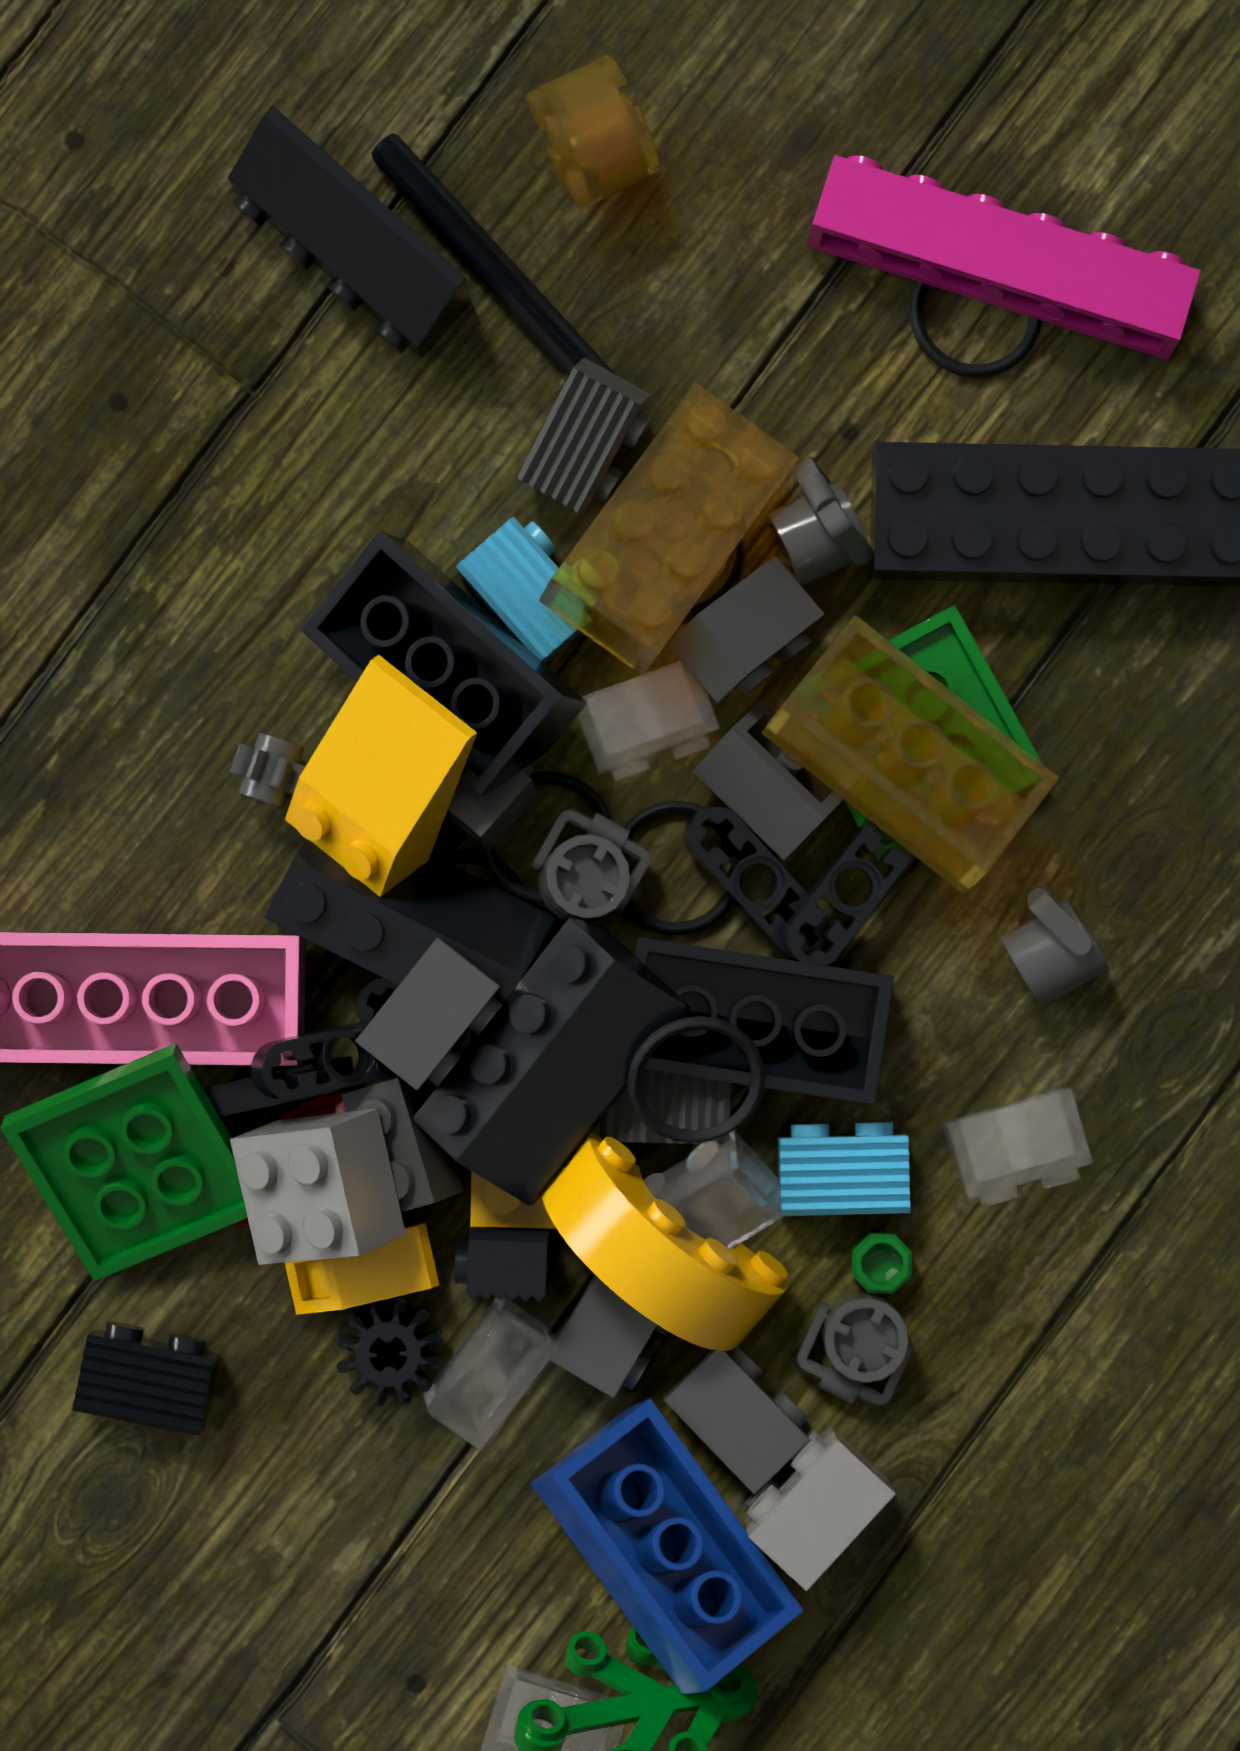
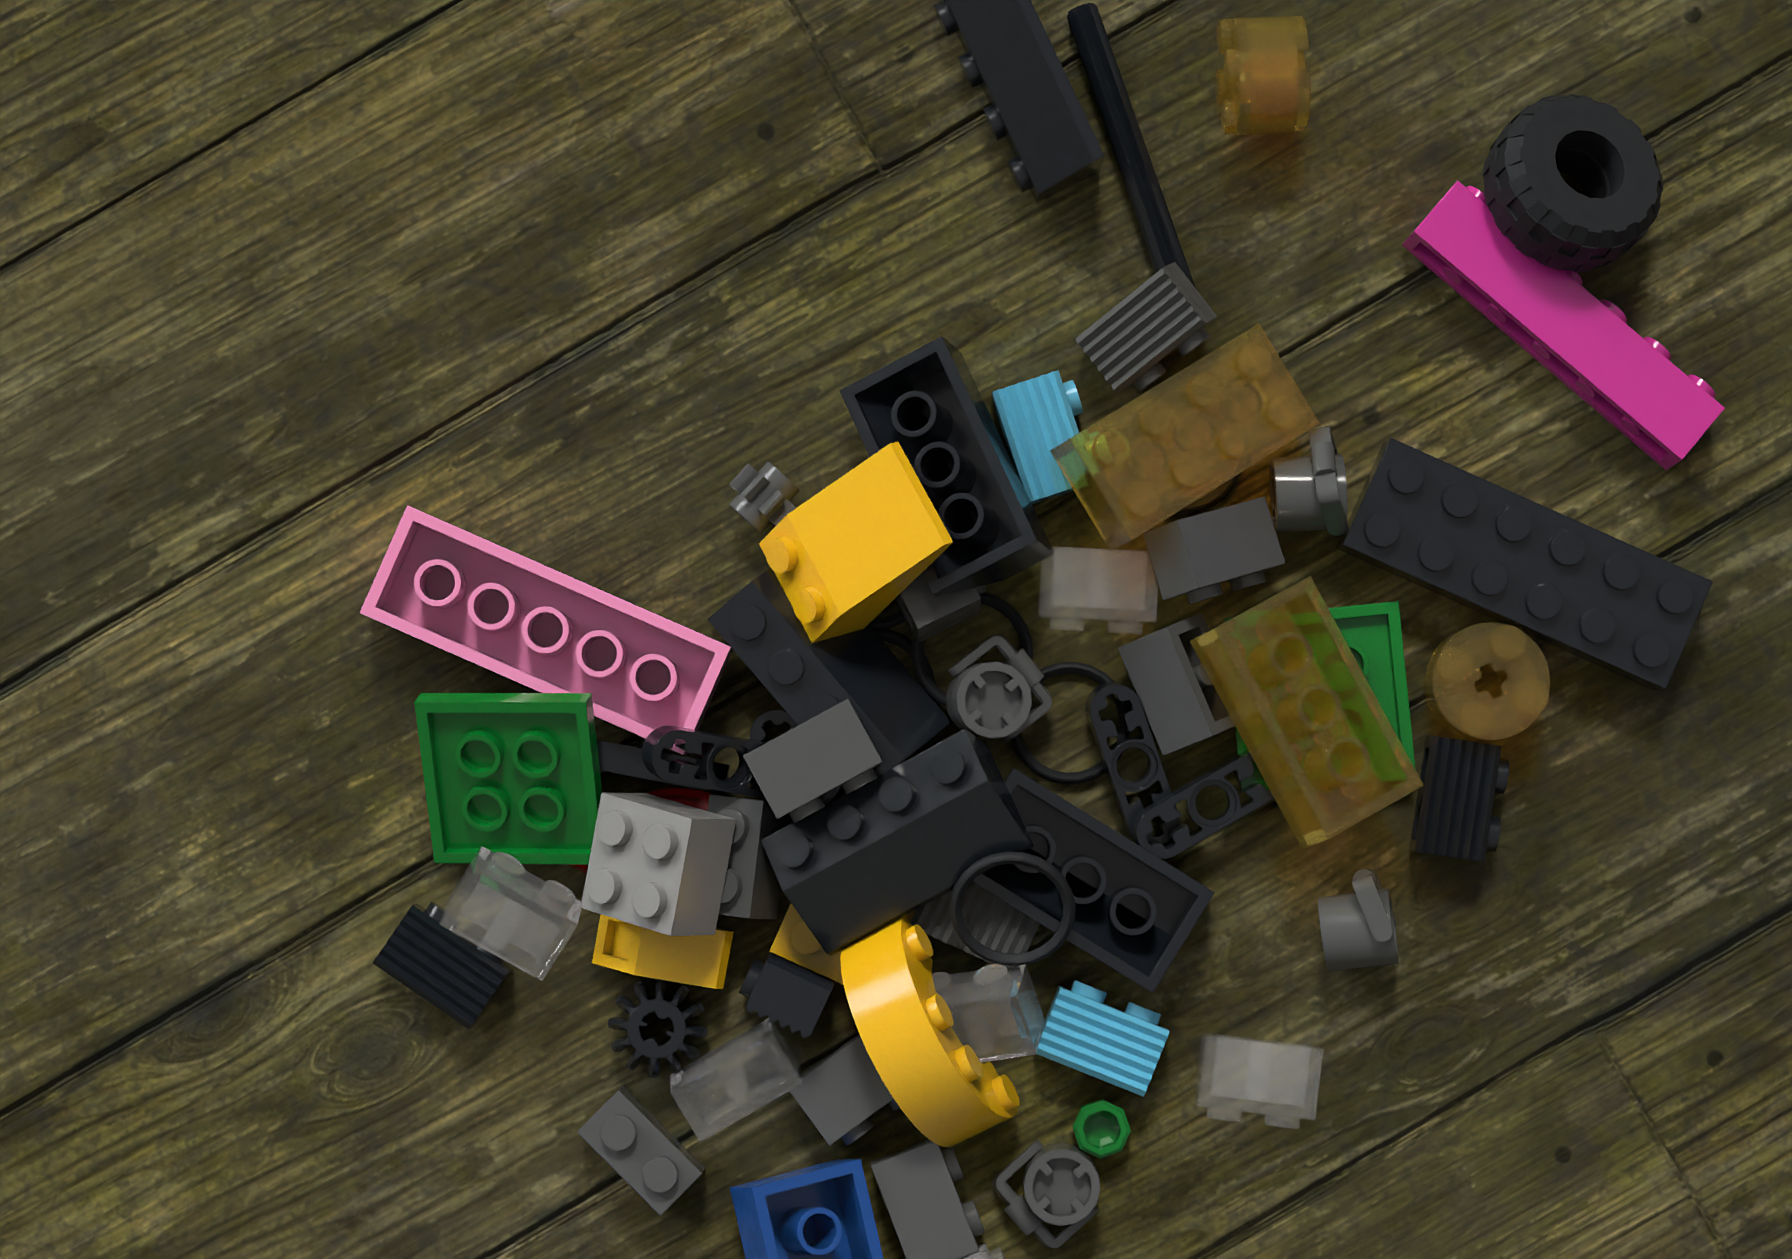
camera: 20 degrees right, 0 degrees up
black tyre [909,281,1042,378] -> none
none -> clear brick [440,846,582,981]
none -> dark grey brick [577,1086,705,1216]
none -> black brick [1409,736,1509,862]
none -> clear yellow brick [1424,622,1550,741]
none -> black tyre [1482,94,1663,273]

